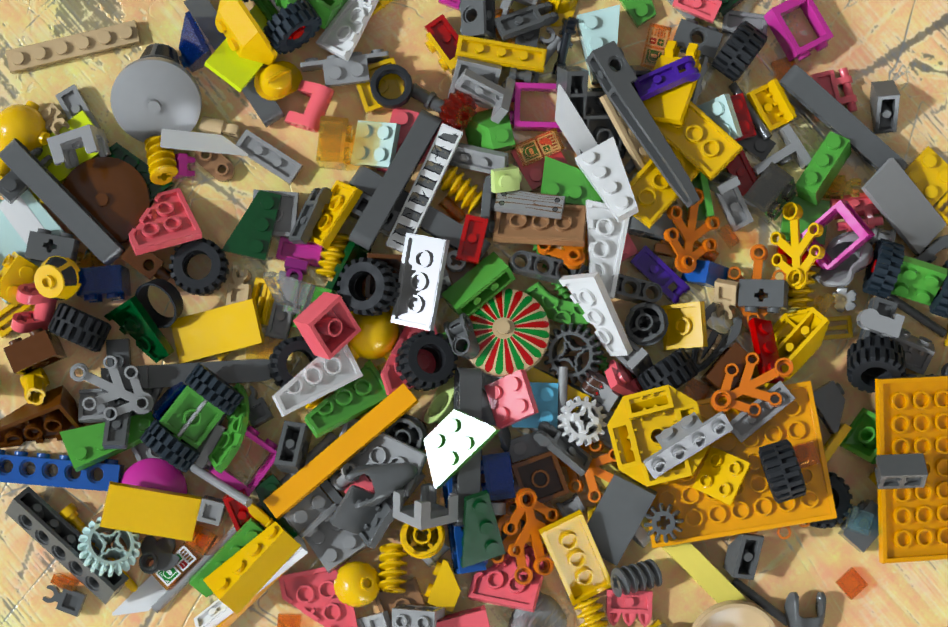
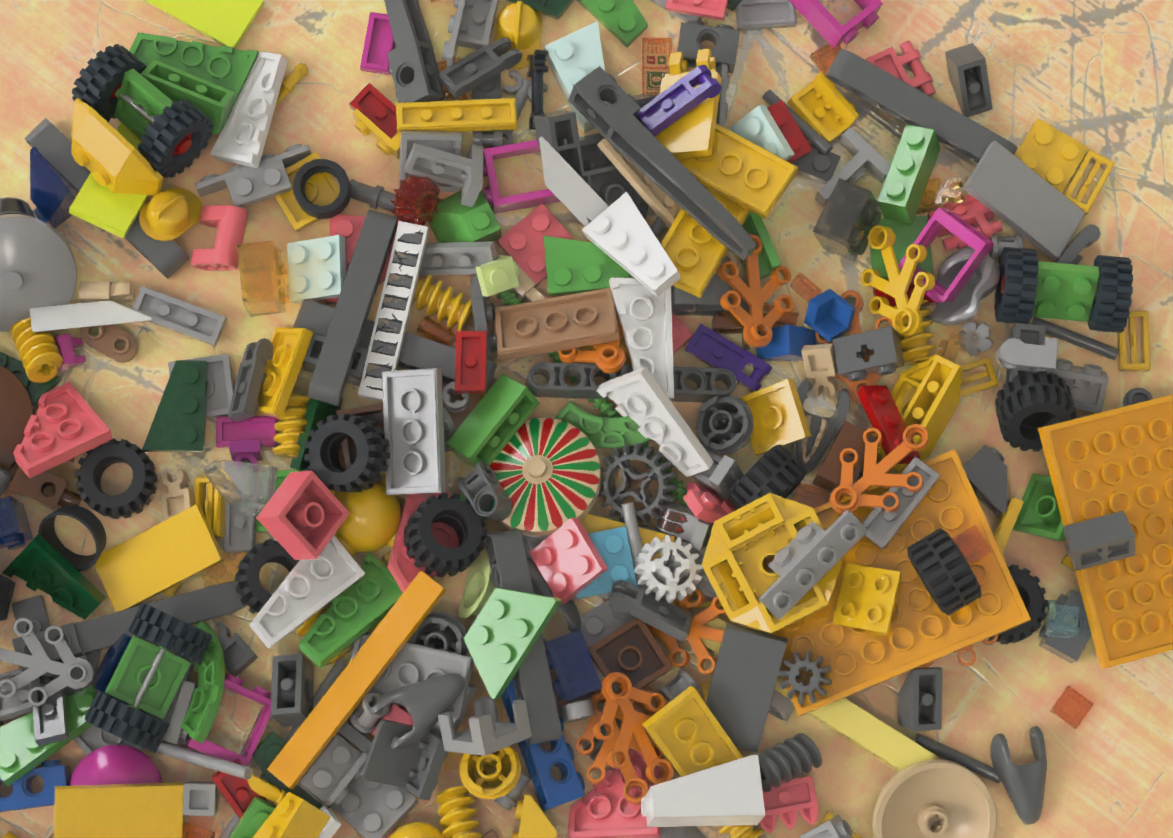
camera: 15 degrees left, 5 degrees down
dark green wing [460,490,506,568] -> none
light grey tile [494,190,565,219] -> none
clear orange tile [514,128,564,167] -> none
light grey bracket [708,171,754,232] -> none
black tyre [712,20,768,82] -> none
red plate [725,150,761,196] -> none
none -> white slope [641,755,765,827]
none -> blue panel [804,288,855,342]

